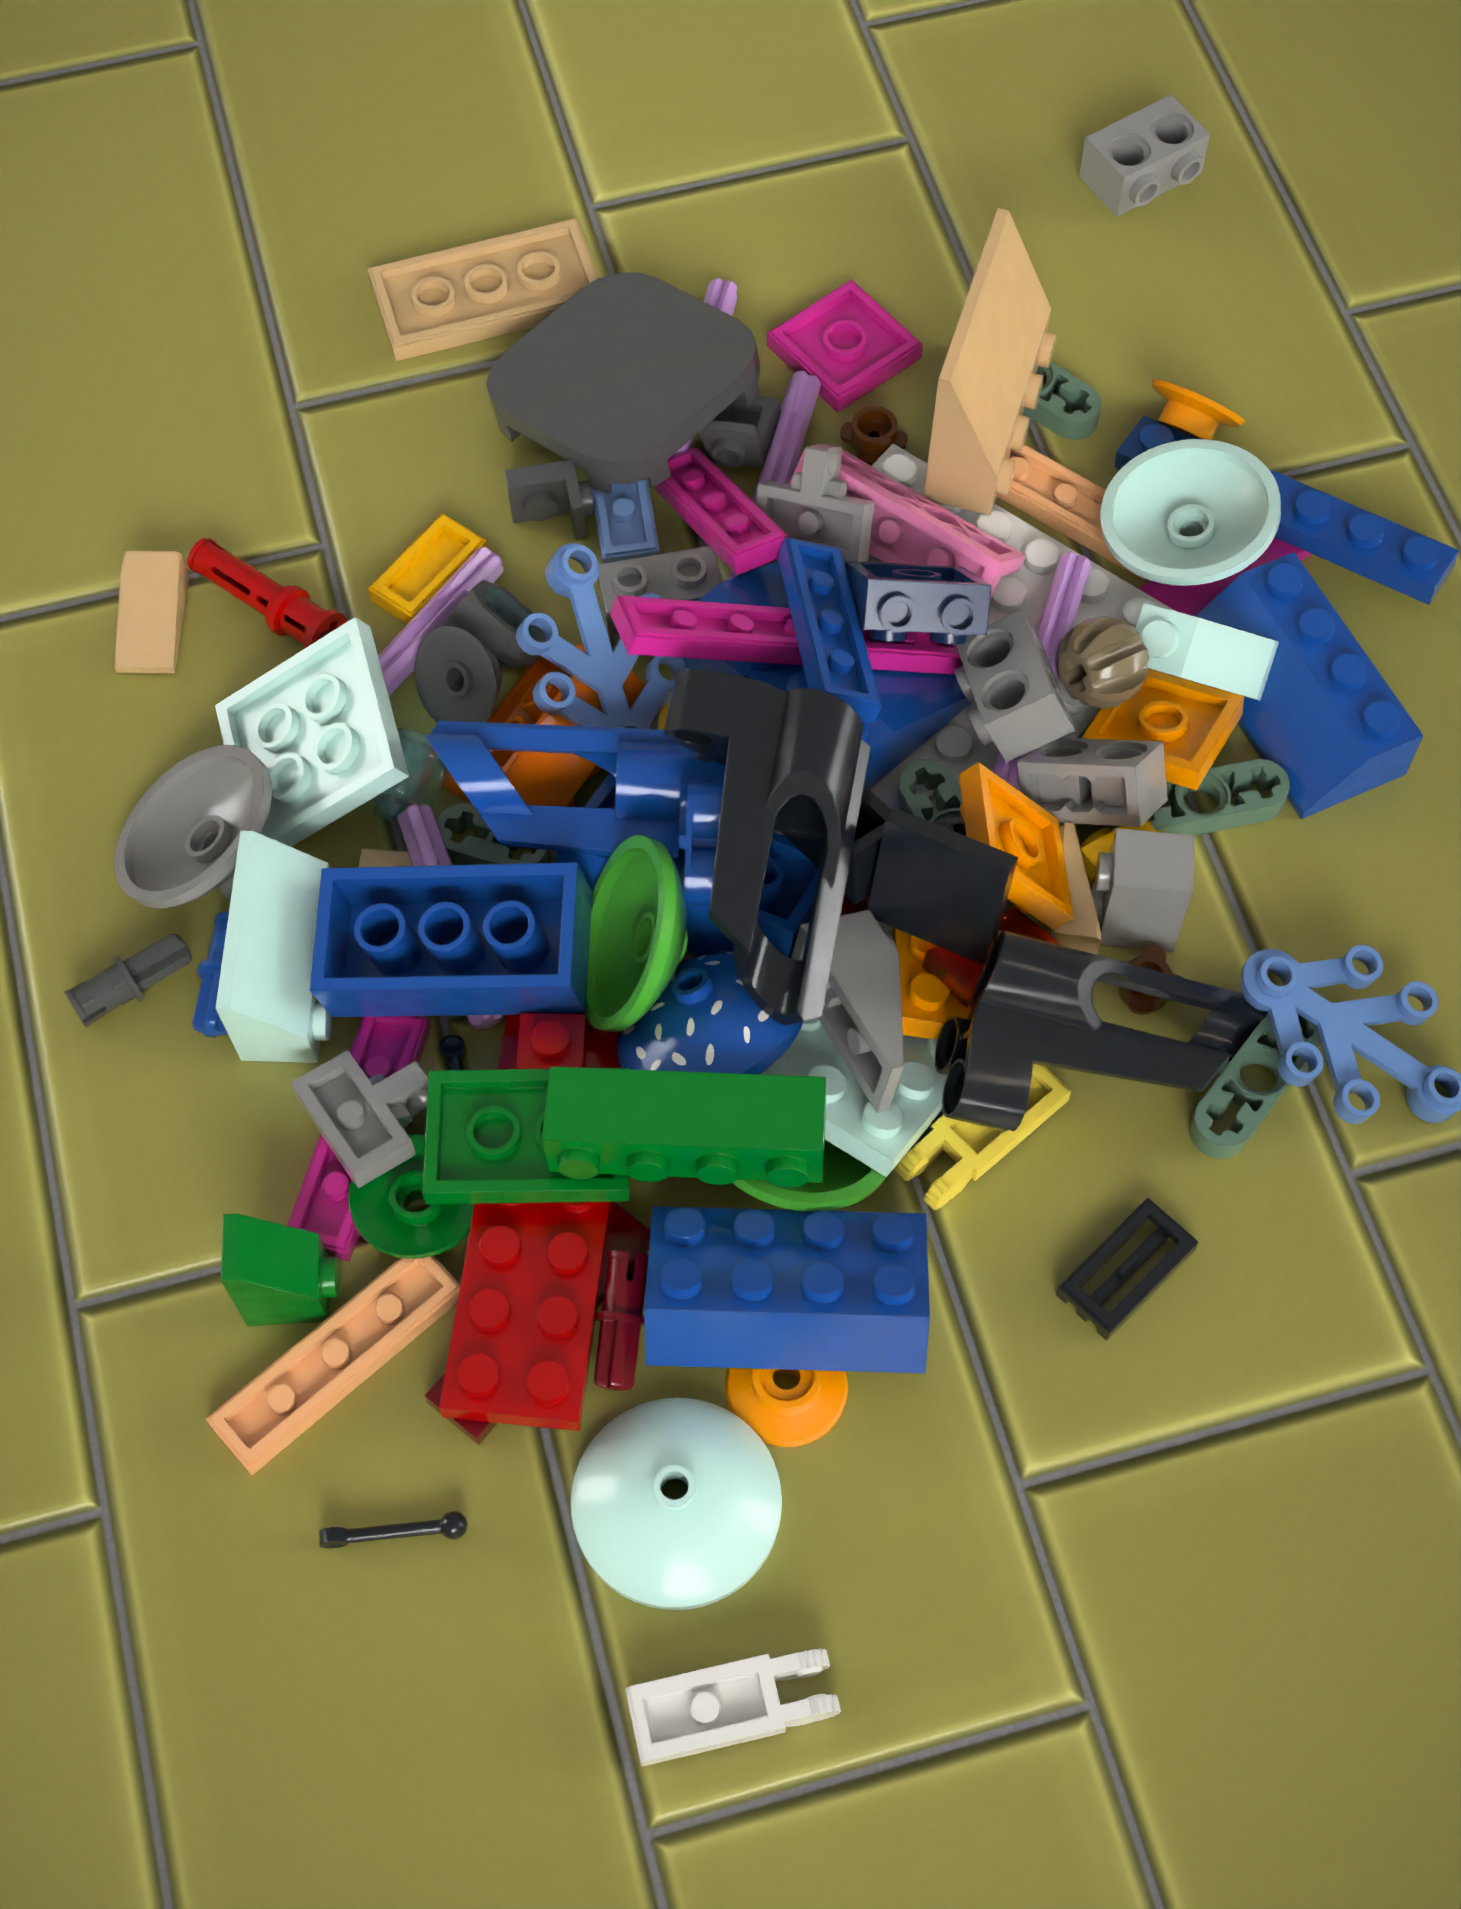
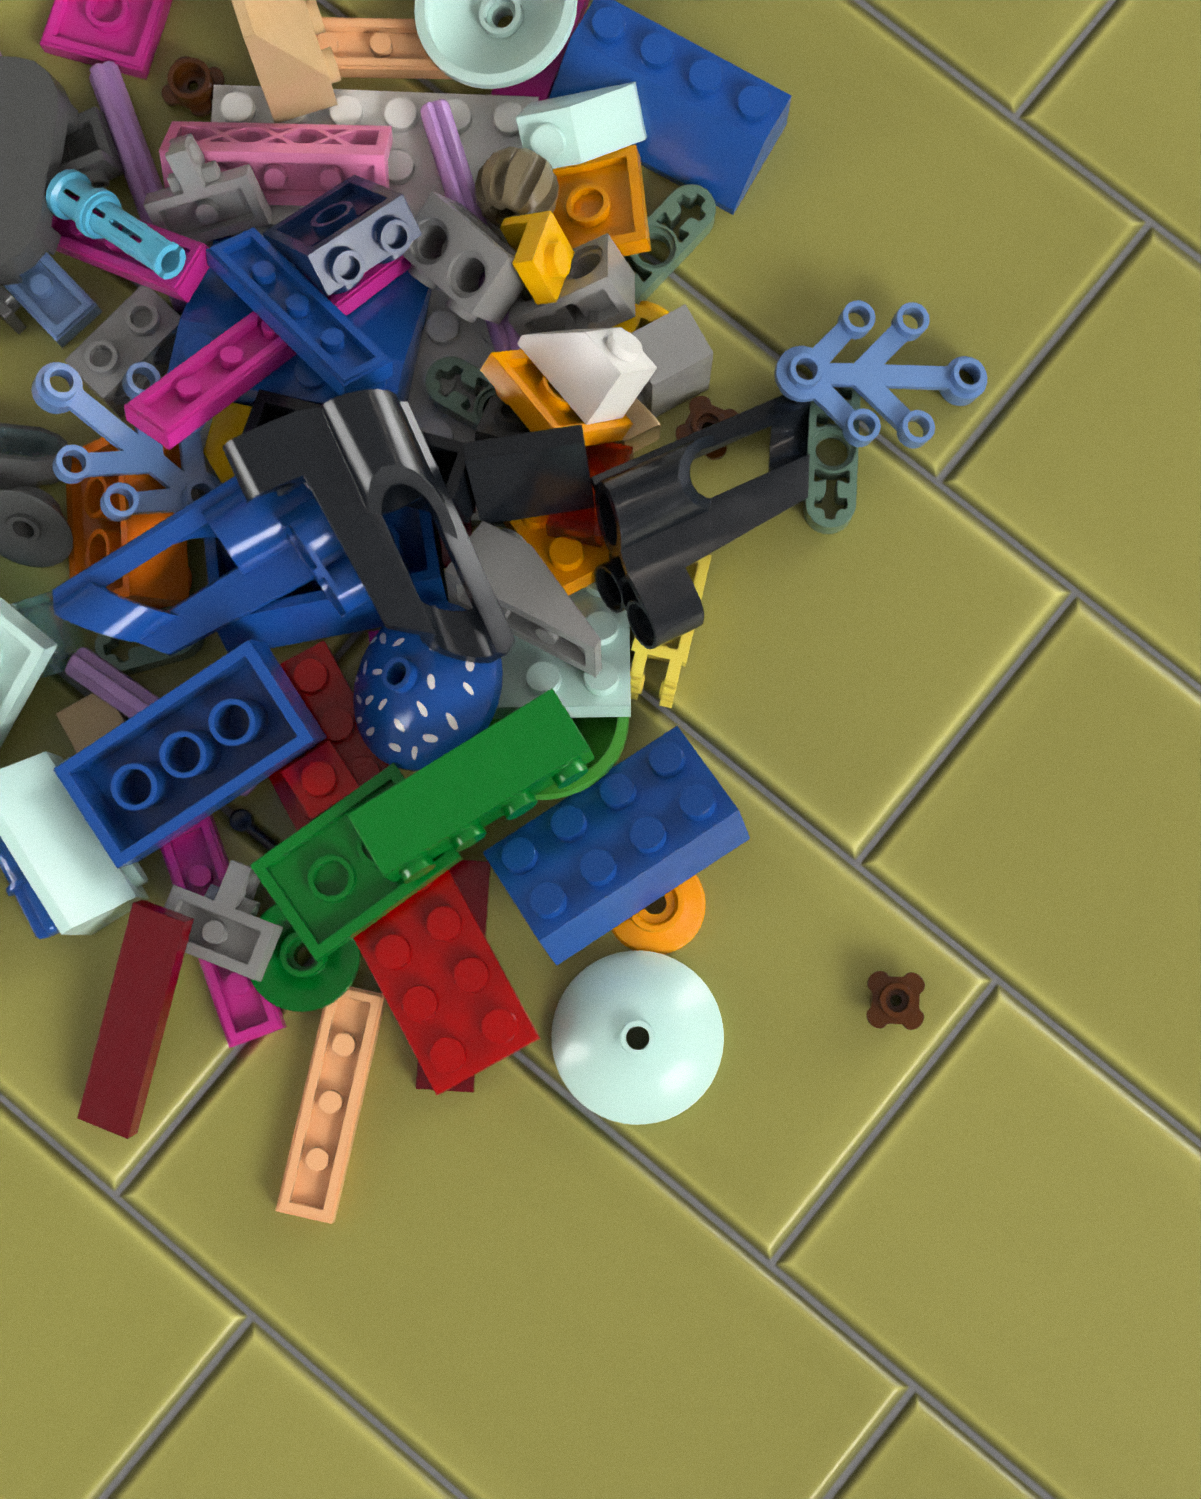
camera: 30 degrees left, 20 degrees up
green slope [221,1213,340,1326] -> none
black hinge [319,1511,468,1549] -> none
bright green dish [586,835,688,1033] -> none
dark red axle [593,1250,648,1391] -> none
white hinge [625,1648,841,1767] -> none
black tile [1056,1198,1199,1341] -> none
none -> medium azure pin [45,169,186,279]
none -> dark red tile [77,899,194,1139]
none -> yellow bracket [500,211,575,305]
none -> white slope [517,327,657,425]
none -> reddish brown plate [866,971,925,1030]

